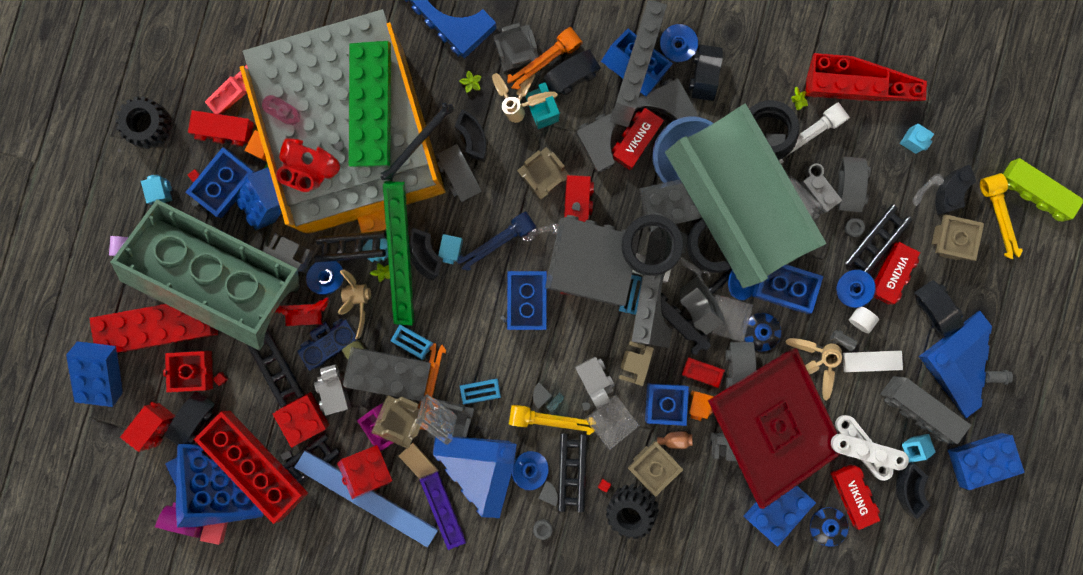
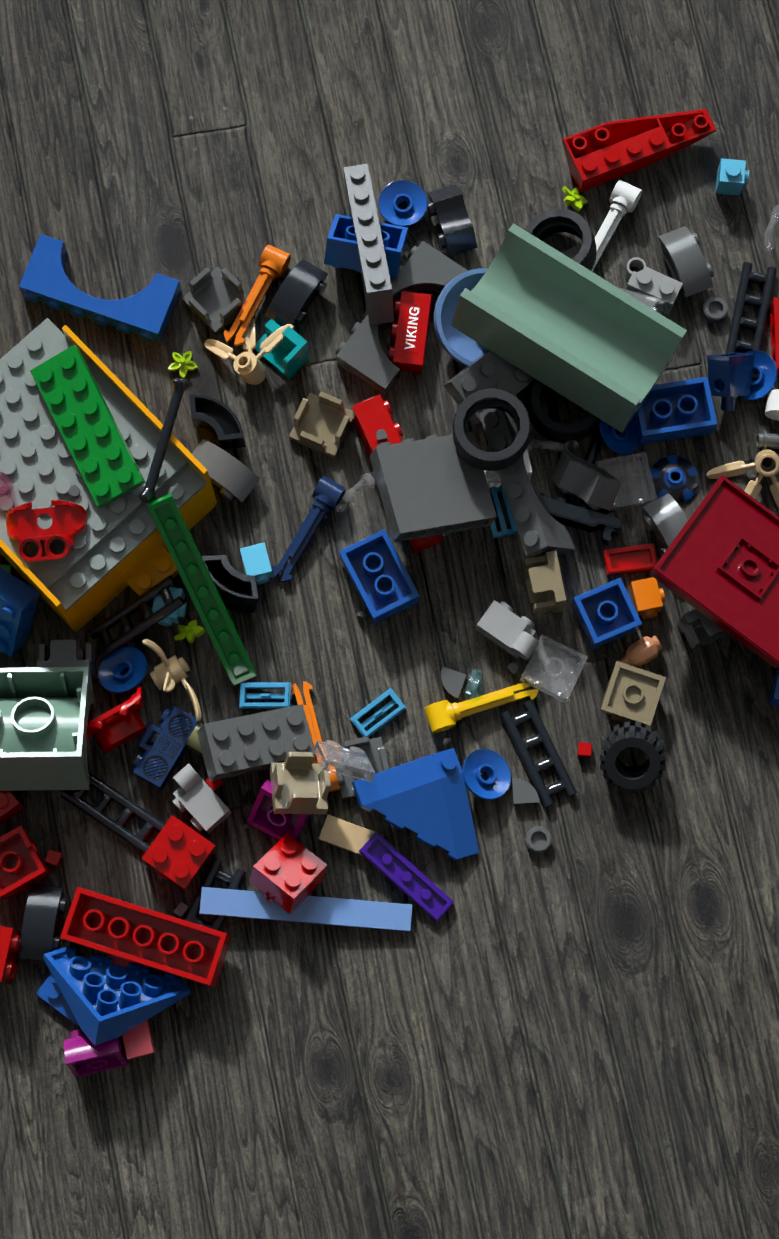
camera: 25 degrees left, 10 degrees down
none -> dark blue torso [707,352,755,411]

